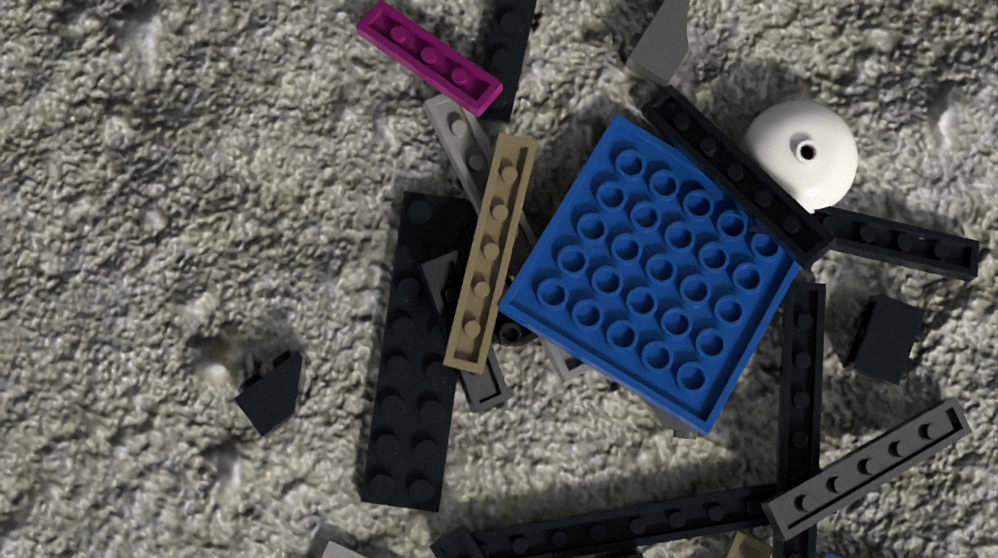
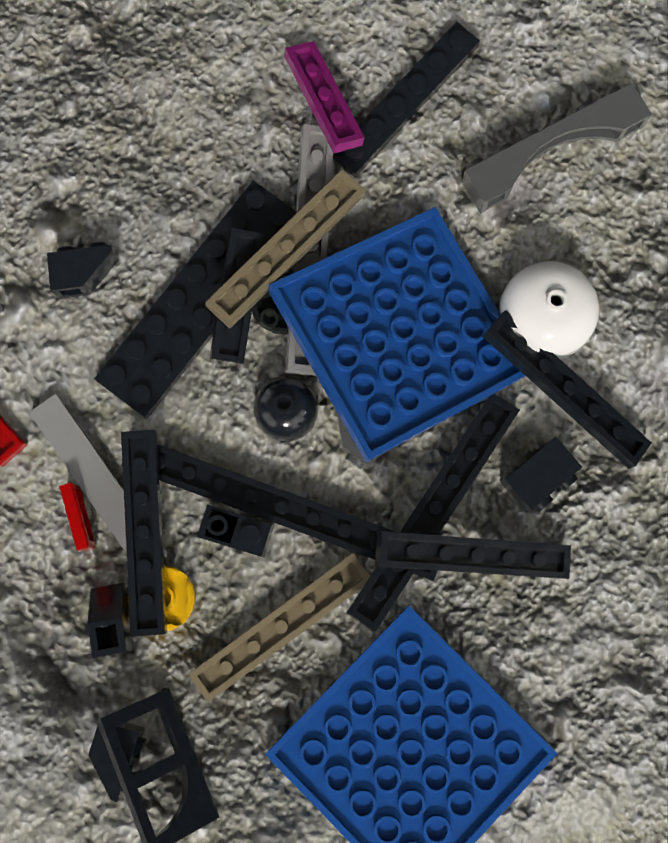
camera: 30 degrees right, 5 degrees down
black plate [641,84,836,271] -> none
none -> black cylinder [253,376,318,442]

